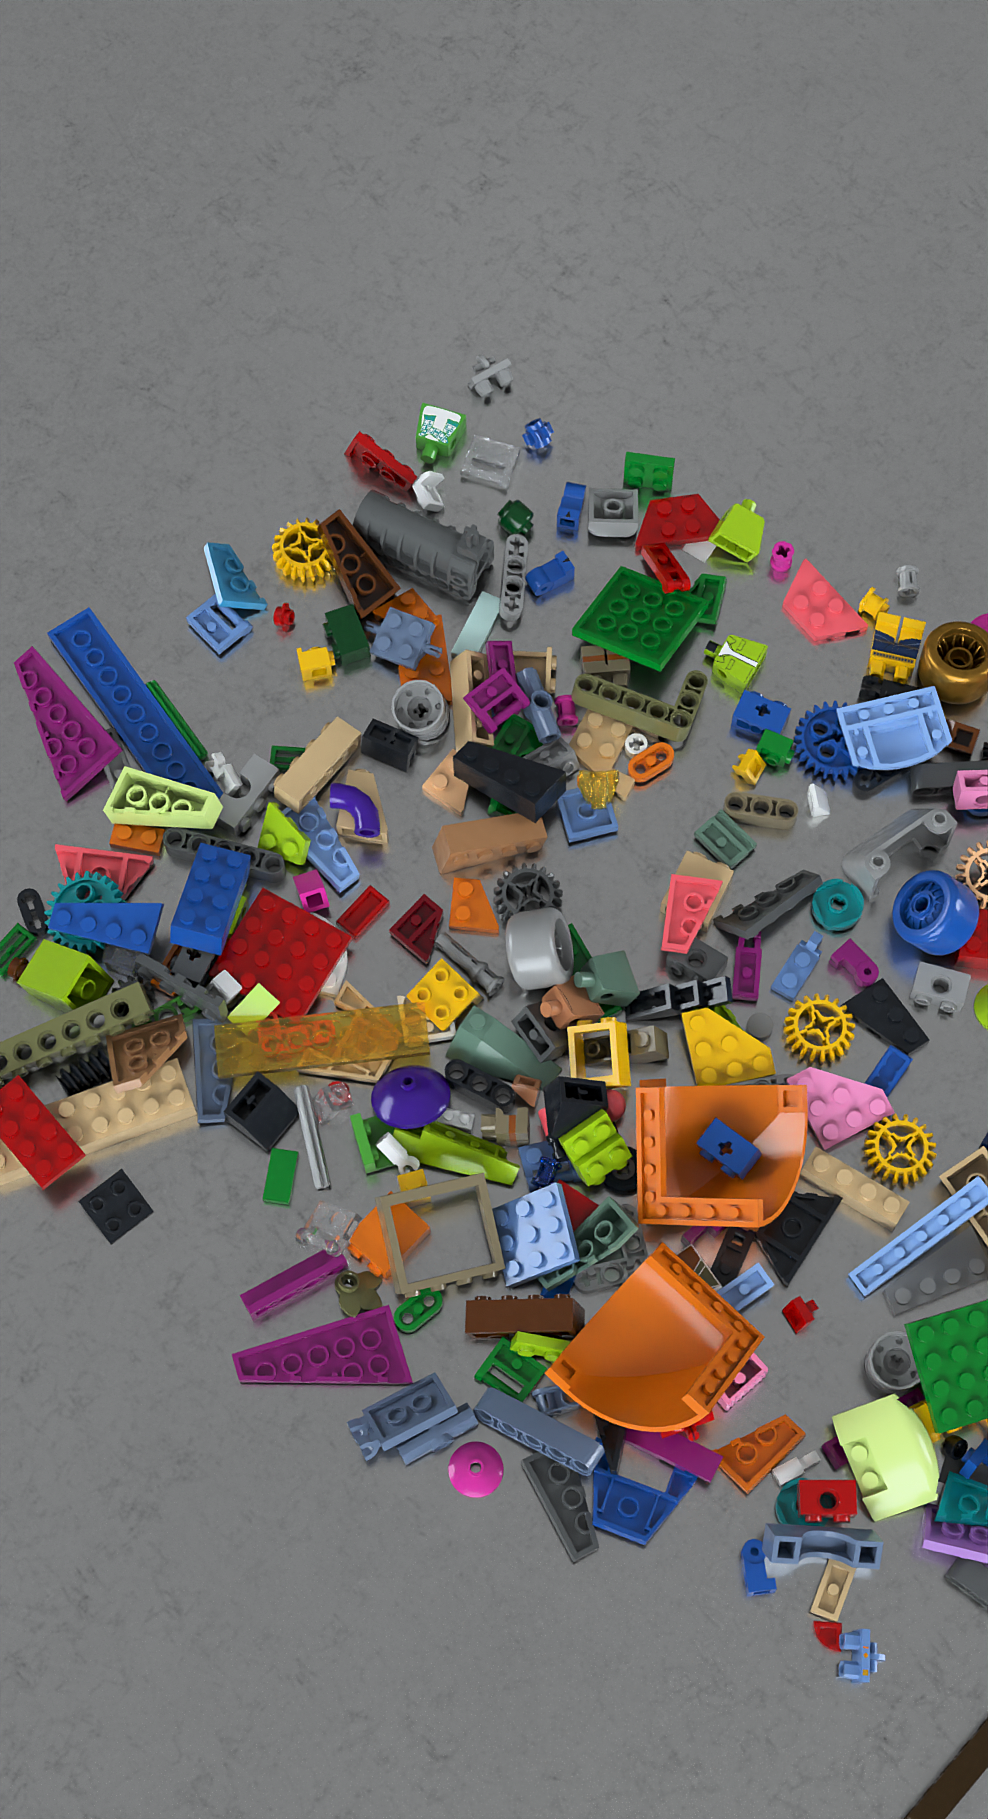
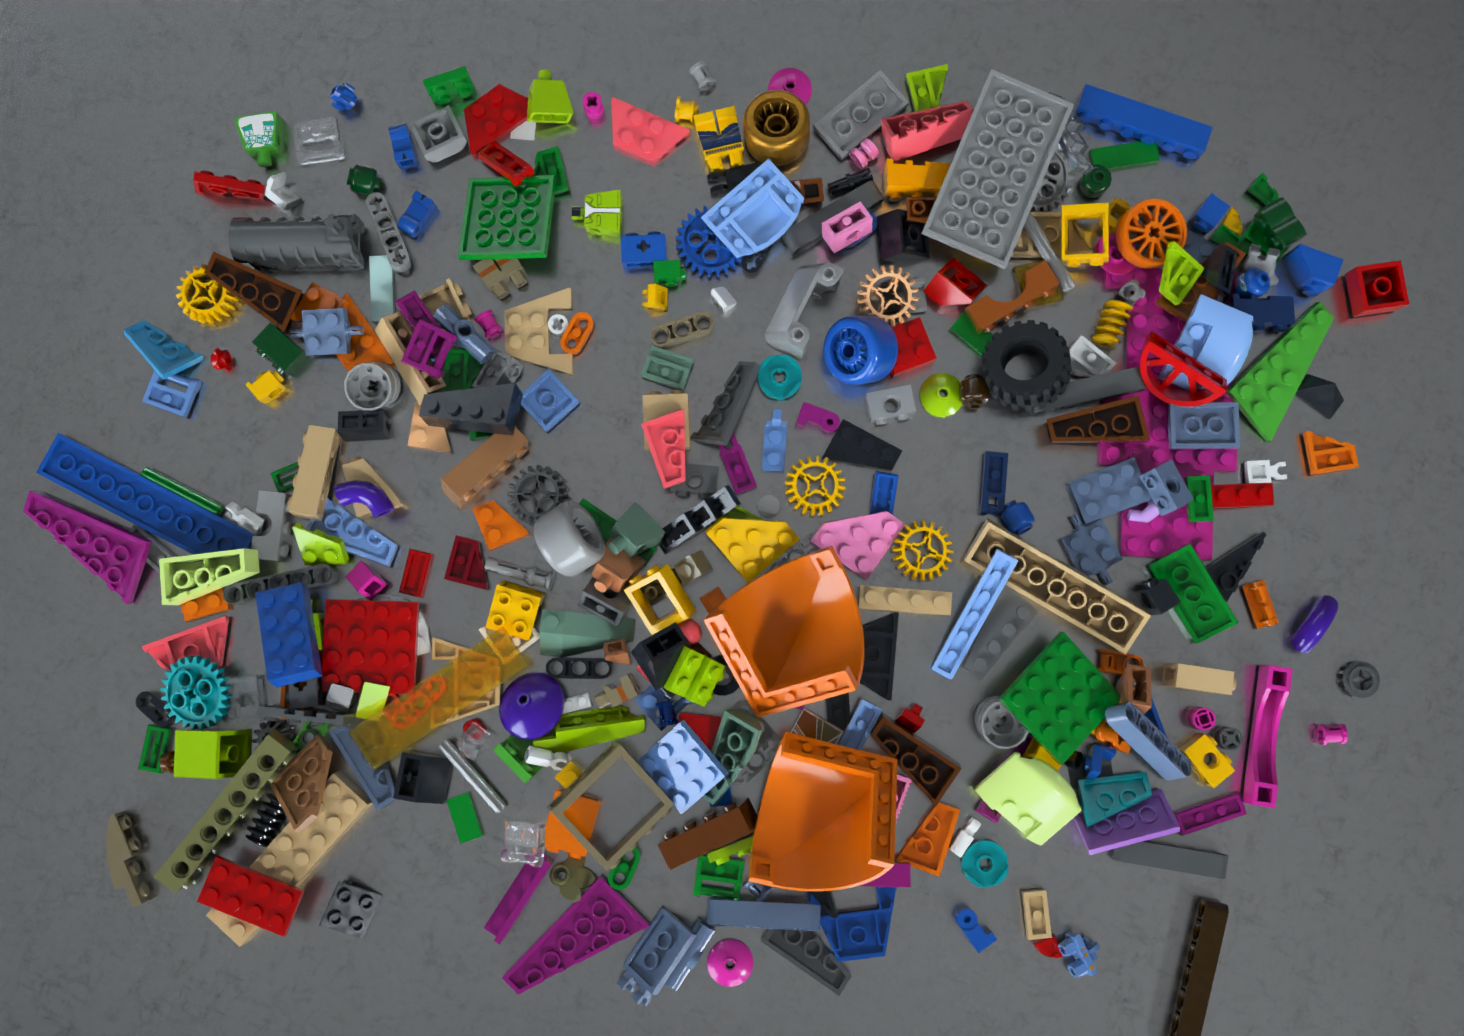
camera: 25 degrees left, 15 degrees up
blue wing [48,903,164,955] -> none
light grey hips [467,354,513,398] -> none
olive beam [571,670,708,742] -> none
clear yellow brick [577,770,619,809] -> none
blue brick [696,1118,762,1180] -> none
sand blue arch [762,1523,884,1569] -> none
red brick [797,1480,857,1523] -> none
none -> reddish brown wedge [870,712,962,807]

